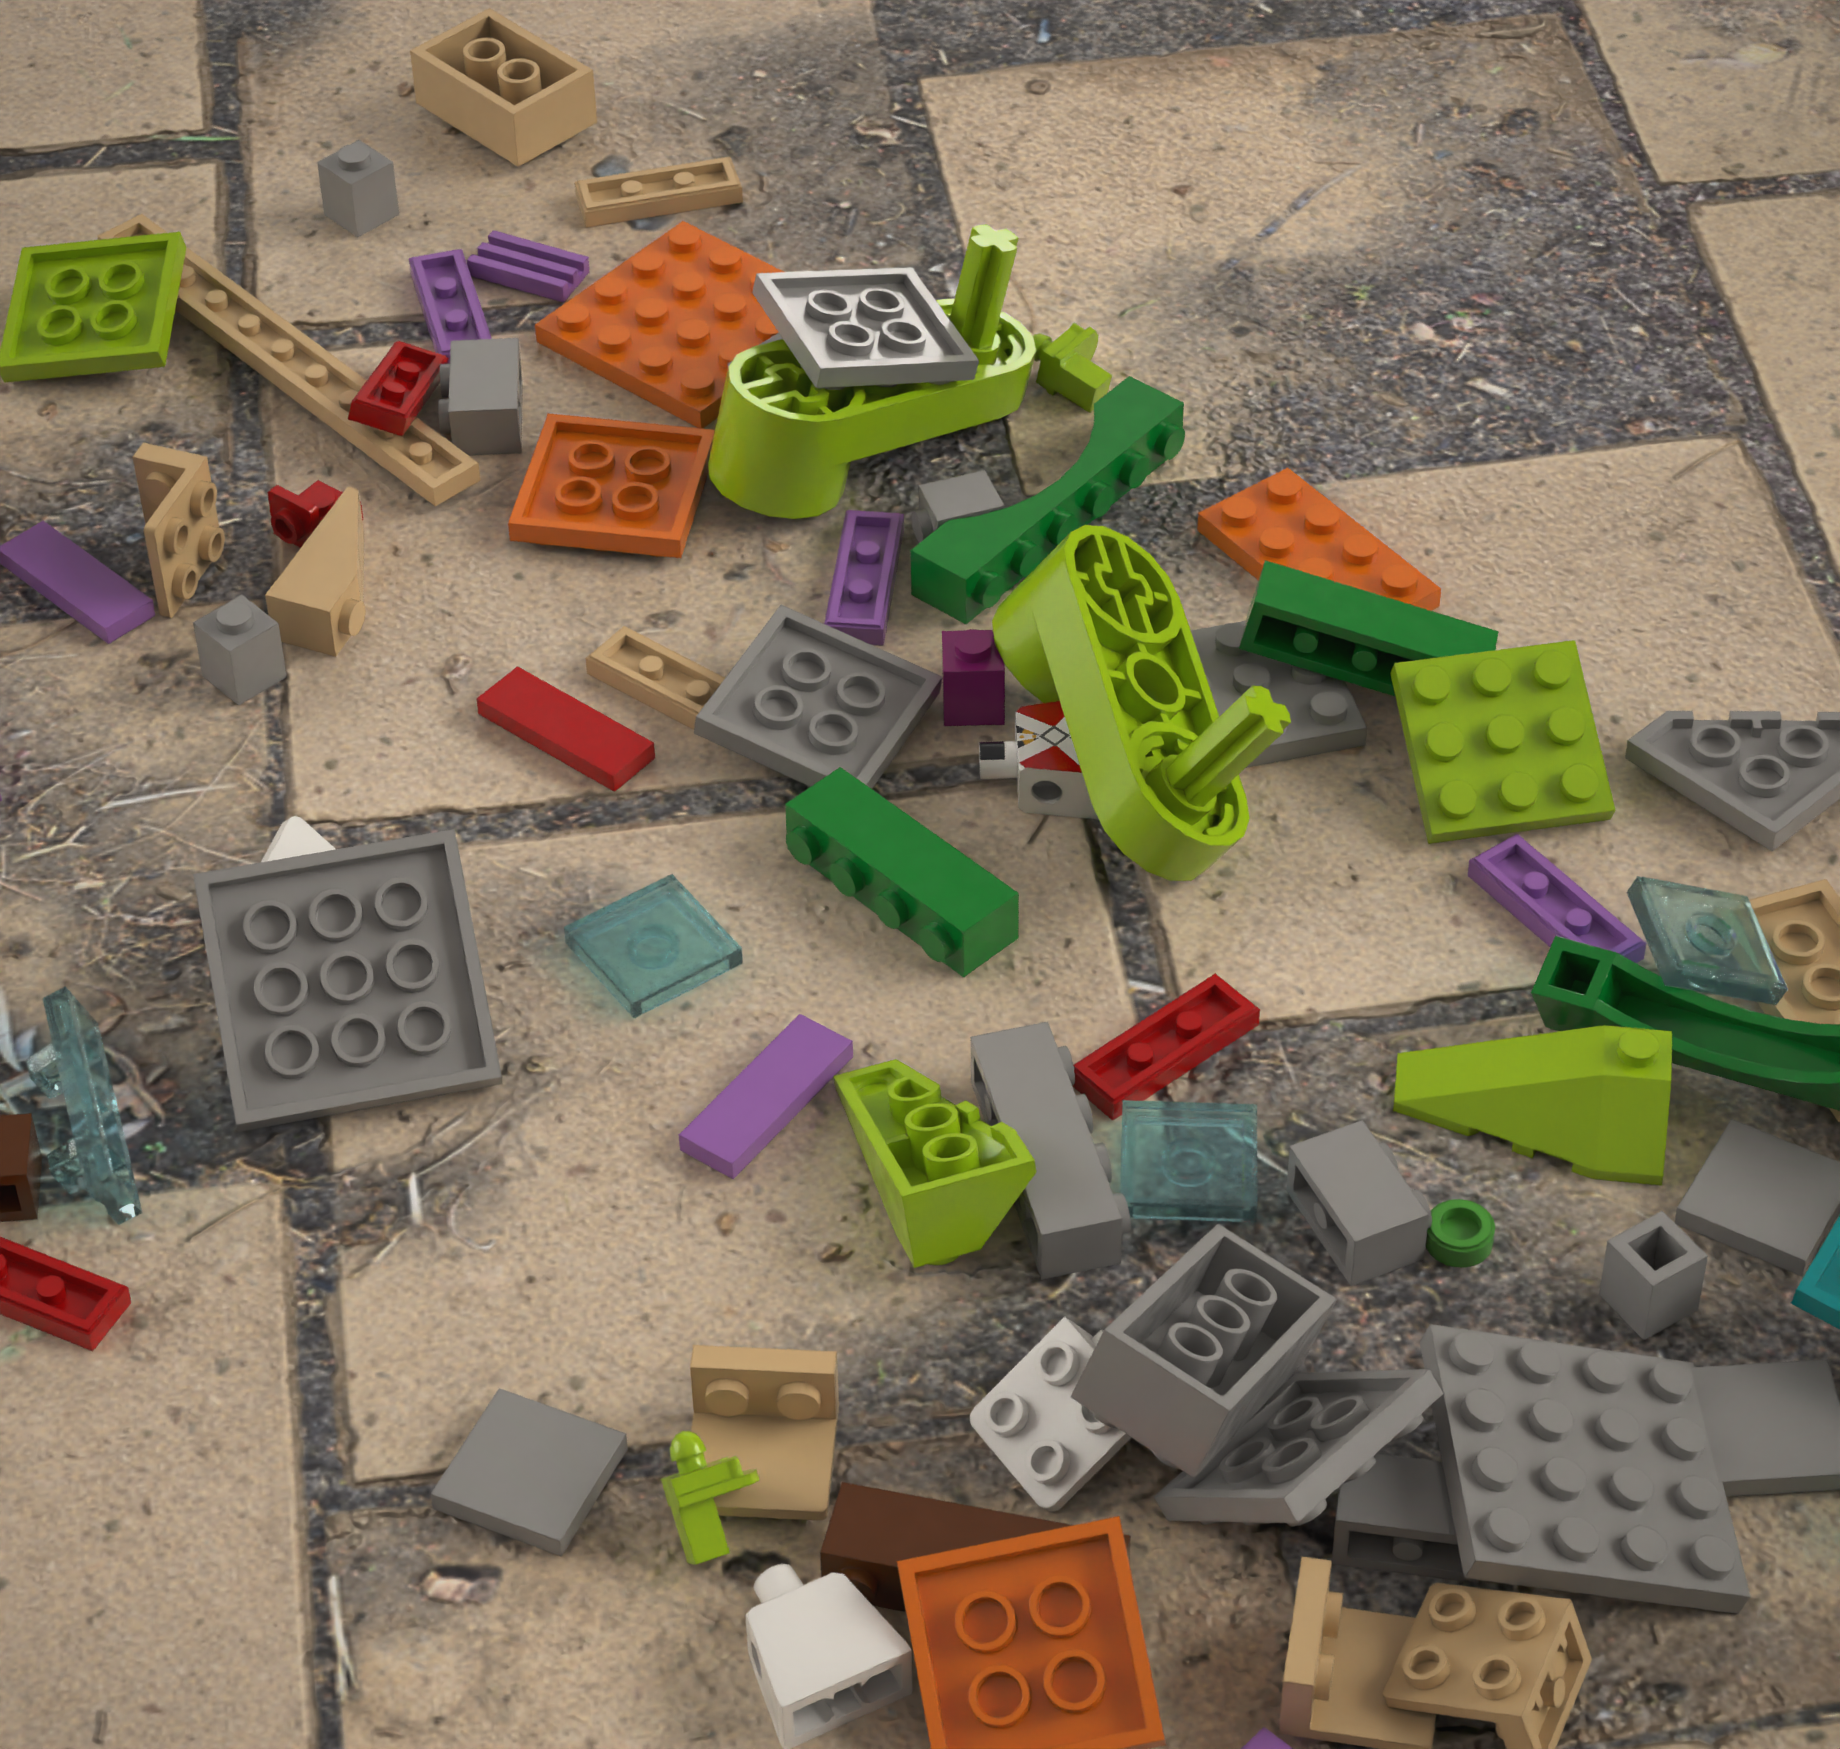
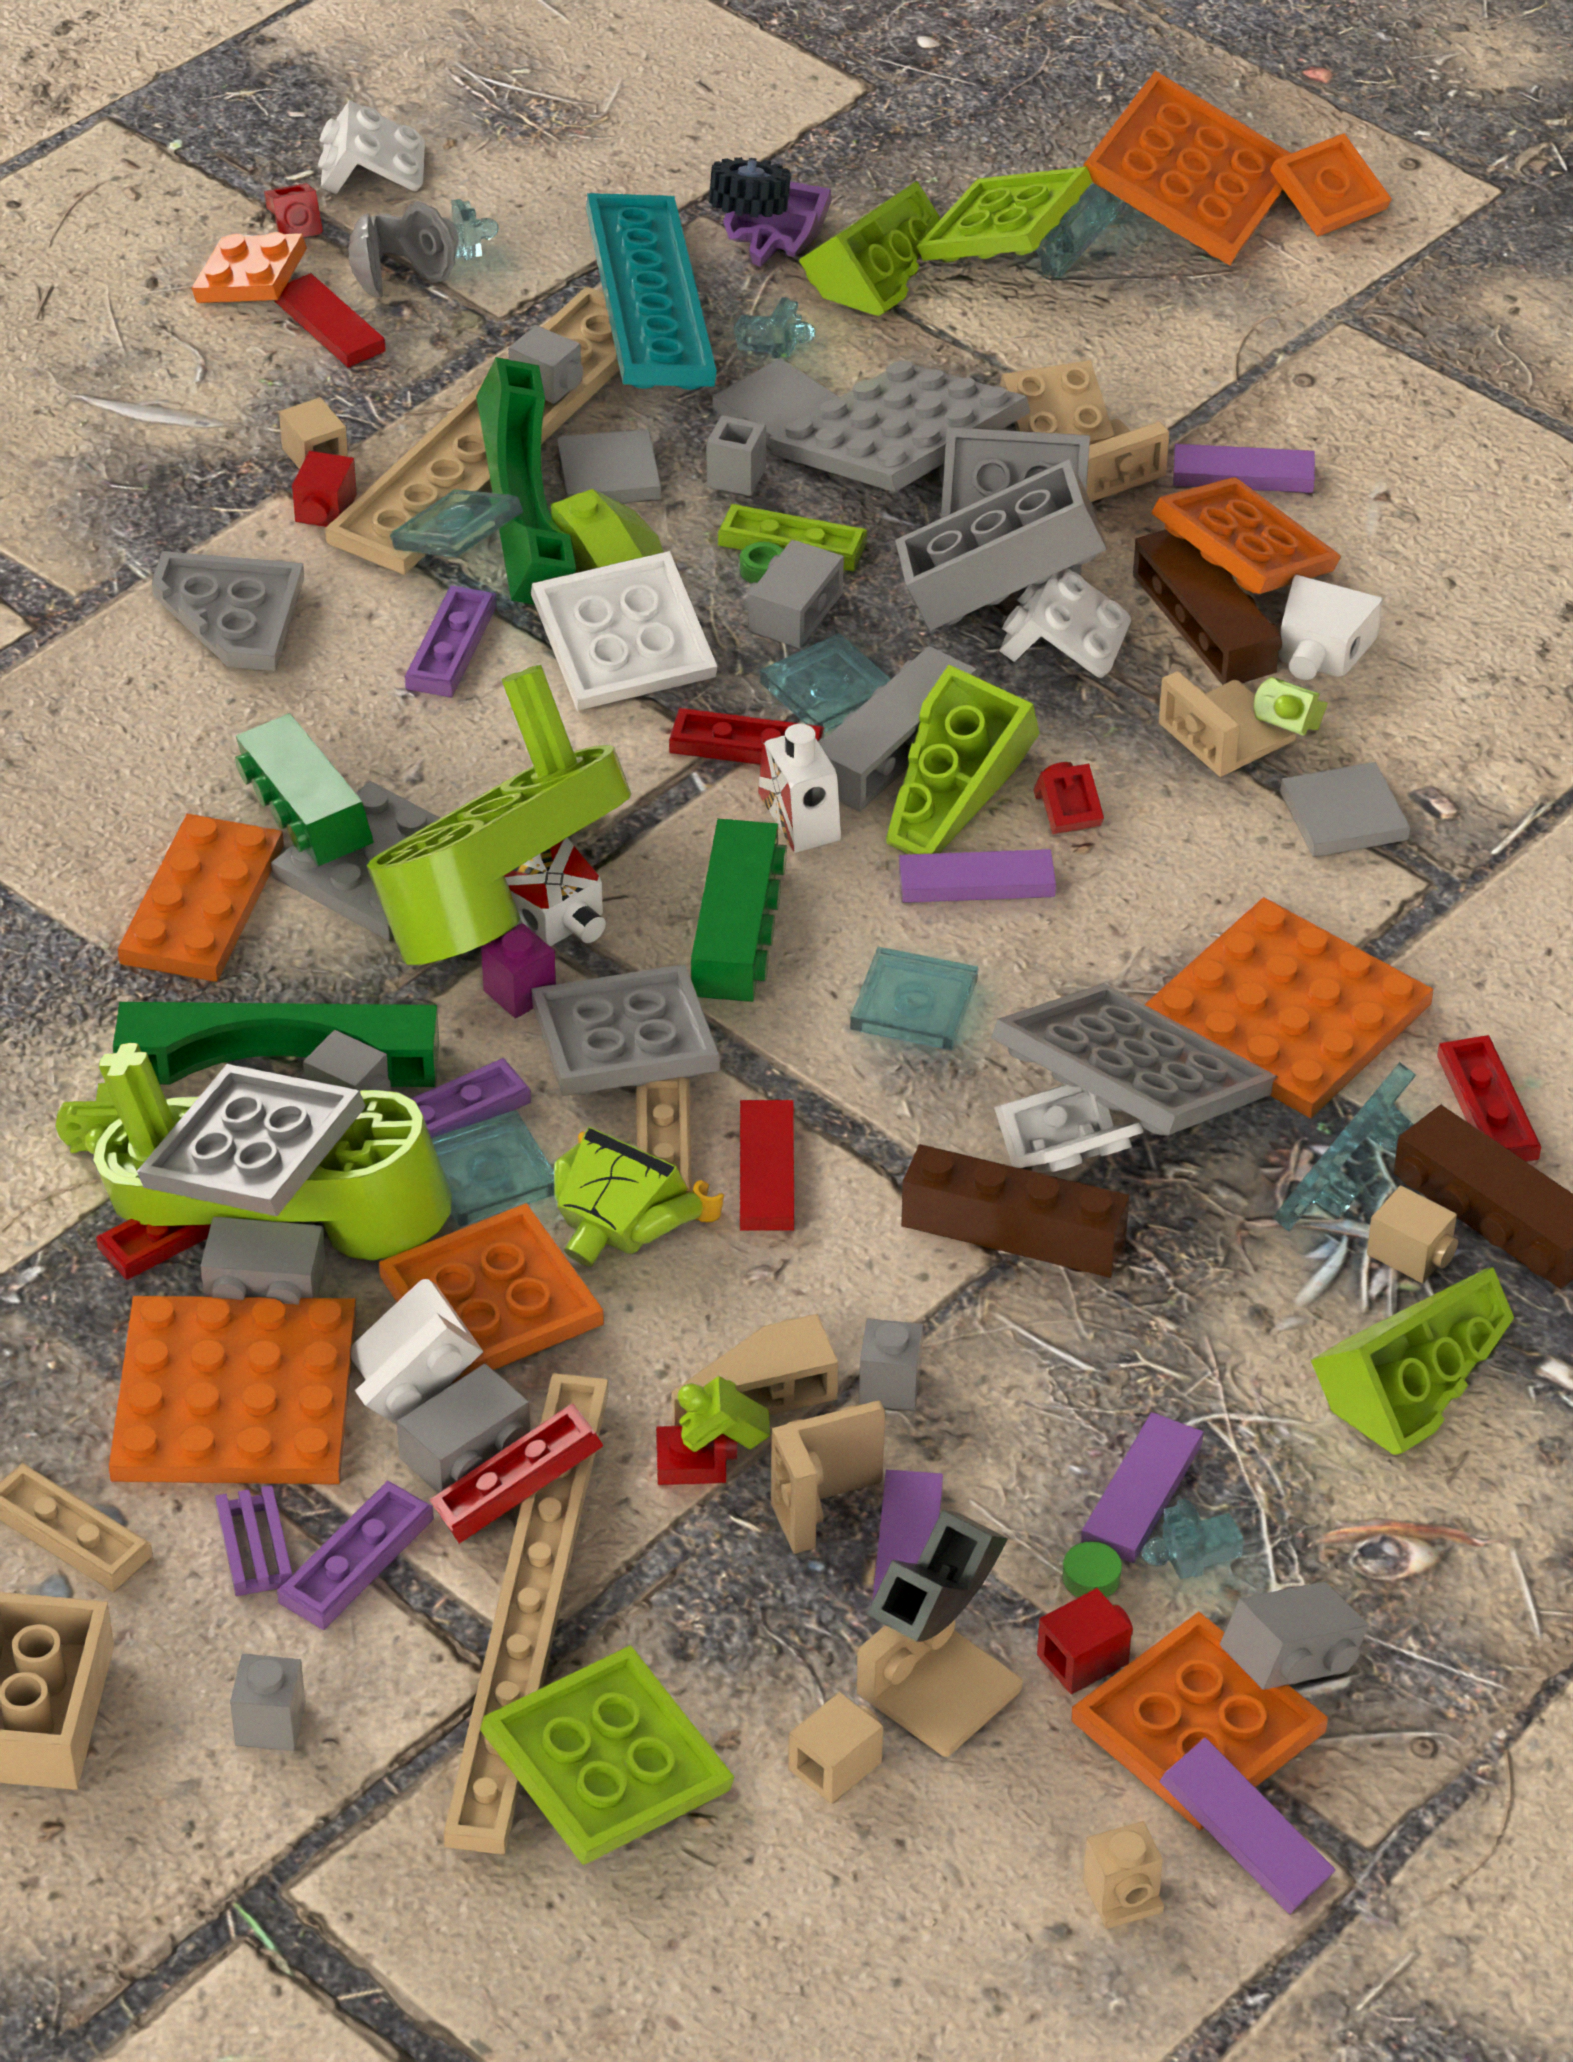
camera: 130 degrees left, 0 degrees up
lime plate [1390,640,1616,844] -> none
none -> white bracket [351,1279,483,1425]
none -> clear light blue tile [431,1110,554,1227]
none -> white plate [531,551,717,711]
none -> lime torso [554,1127,724,1267]
none -> lime piece [677,1376,770,1452]
none -> lime tile [718,504,867,571]
none -> white torso [758,724,841,853]
none -> reddish brown brick [901,1144,1130,1278]
none -> red bracket [1033,762,1104,834]
none -> orange plate [1144,897,1434,1119]

